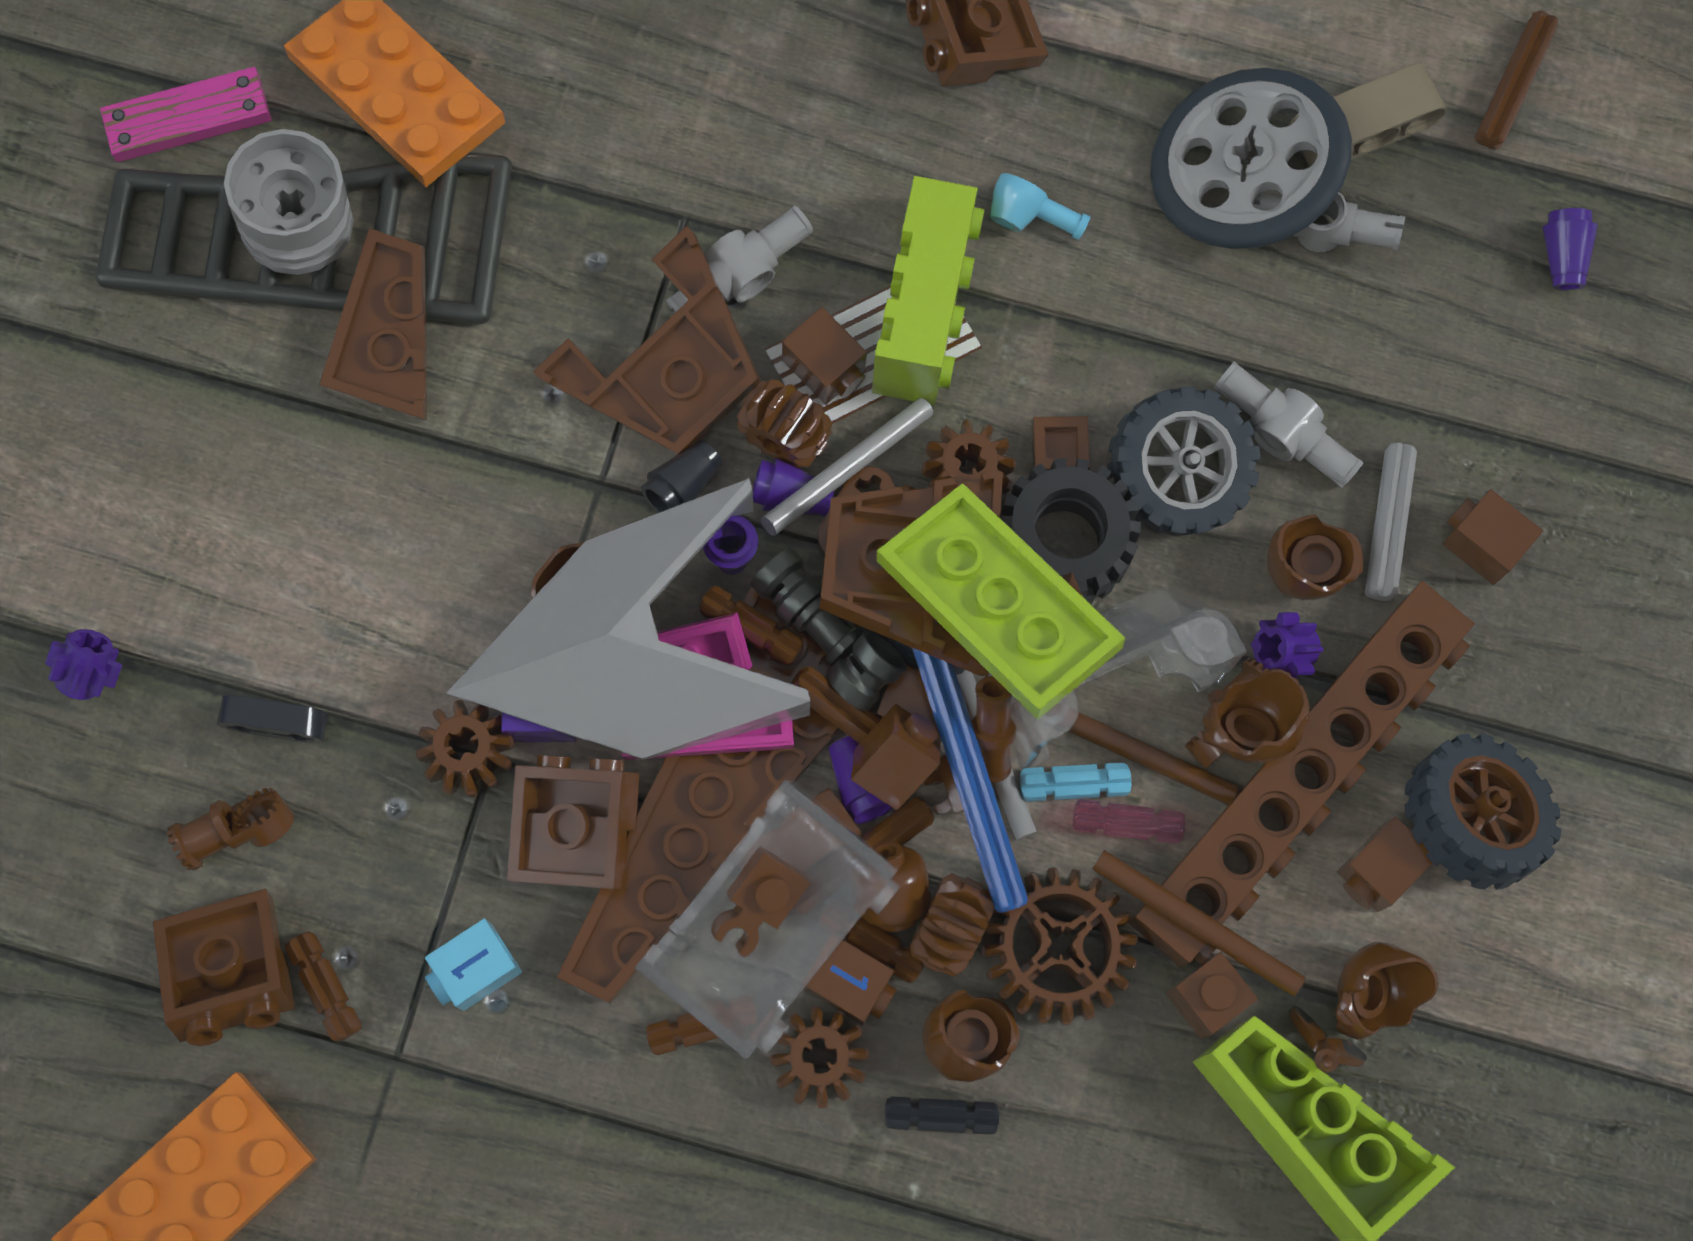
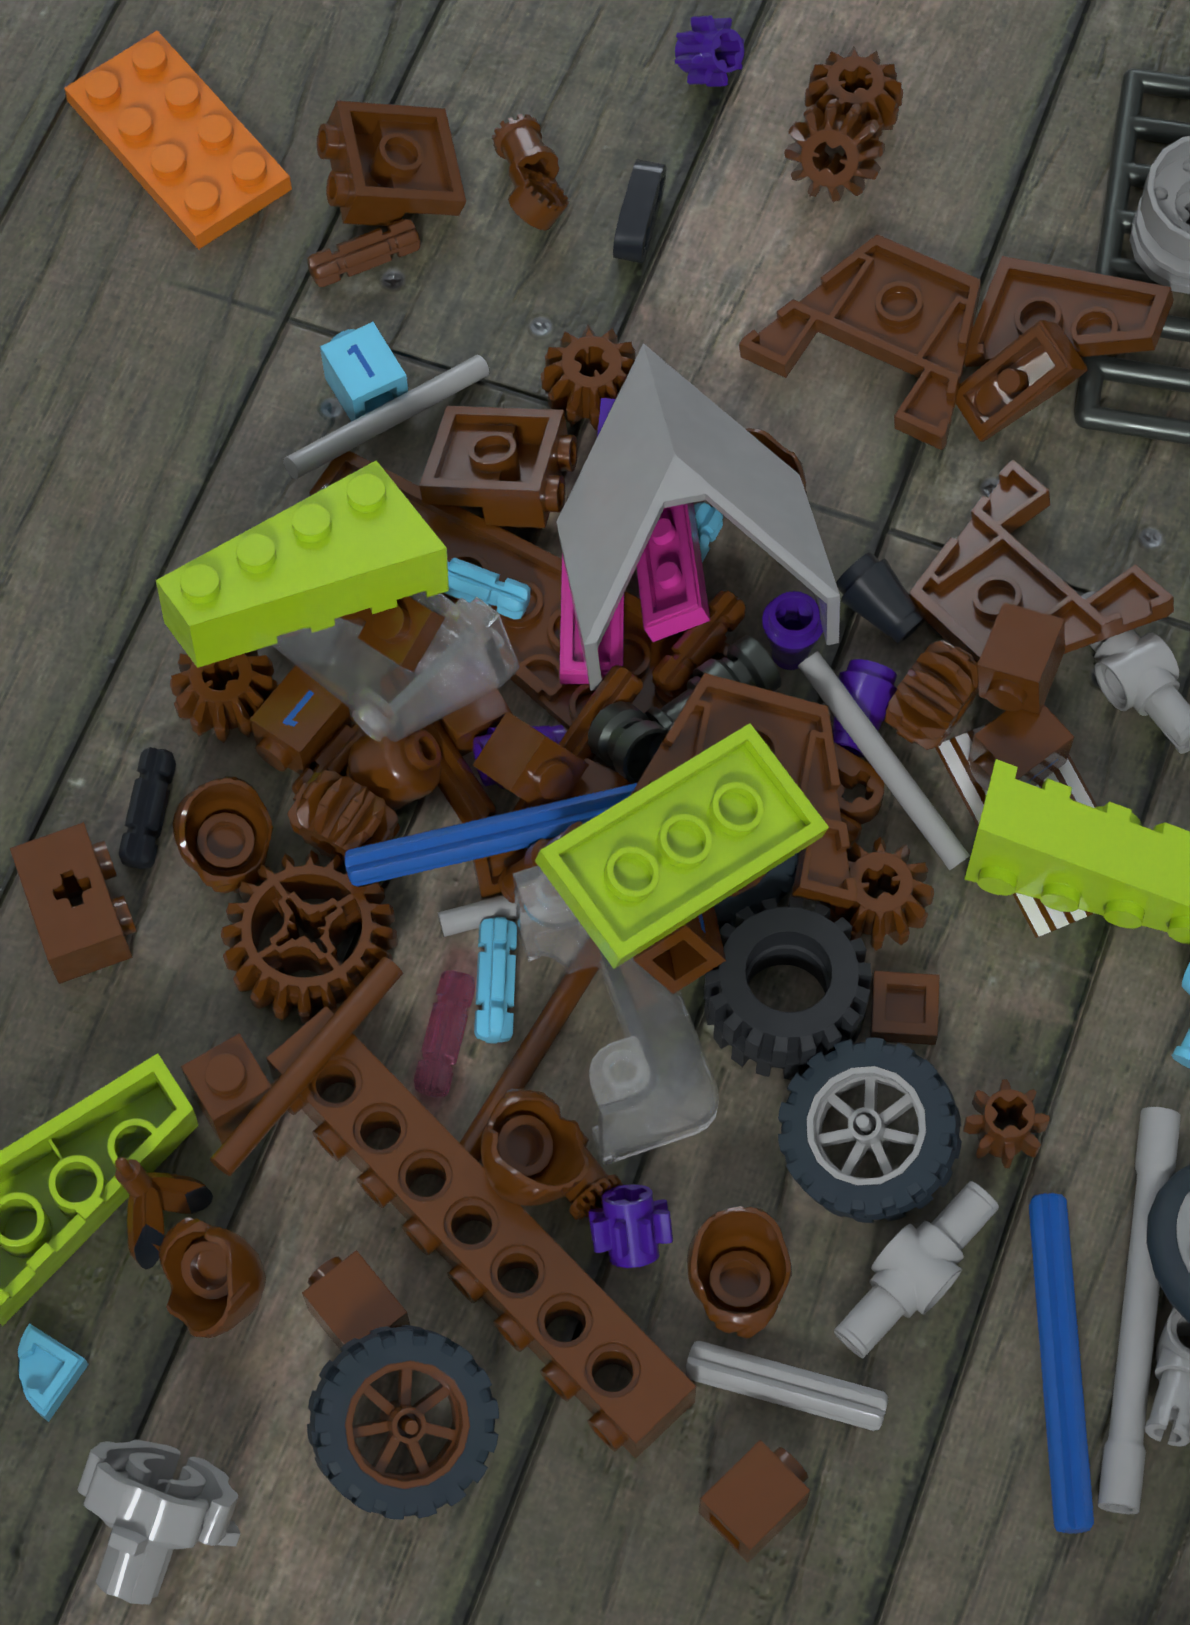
camera: 100 degrees right, 10 degrees down
none -> reddish brown brick [10,822,137,984]
none -> medium azure tile [18,1323,89,1422]
none -> light grey piece [77,1440,240,1604]
none -> lime wedge [156,460,449,668]
none -> light grey bar [284,355,489,479]
none -> medium azure axle [444,558,531,620]
none -> reddish brown wing [739,234,981,450]
none -> reddish brown gear [784,98,885,202]
none -> reddish brown gear [805,46,903,140]
none -> reddish brown slope [956,320,1088,442]
none -> reddish brown gear [963,1079,1050,1168]
none -> reddish brown brick [977,602,1065,715]
none -> blue axle [1029,1193,1094,1534]
none -> light grey piece [1097,1107,1181,1514]

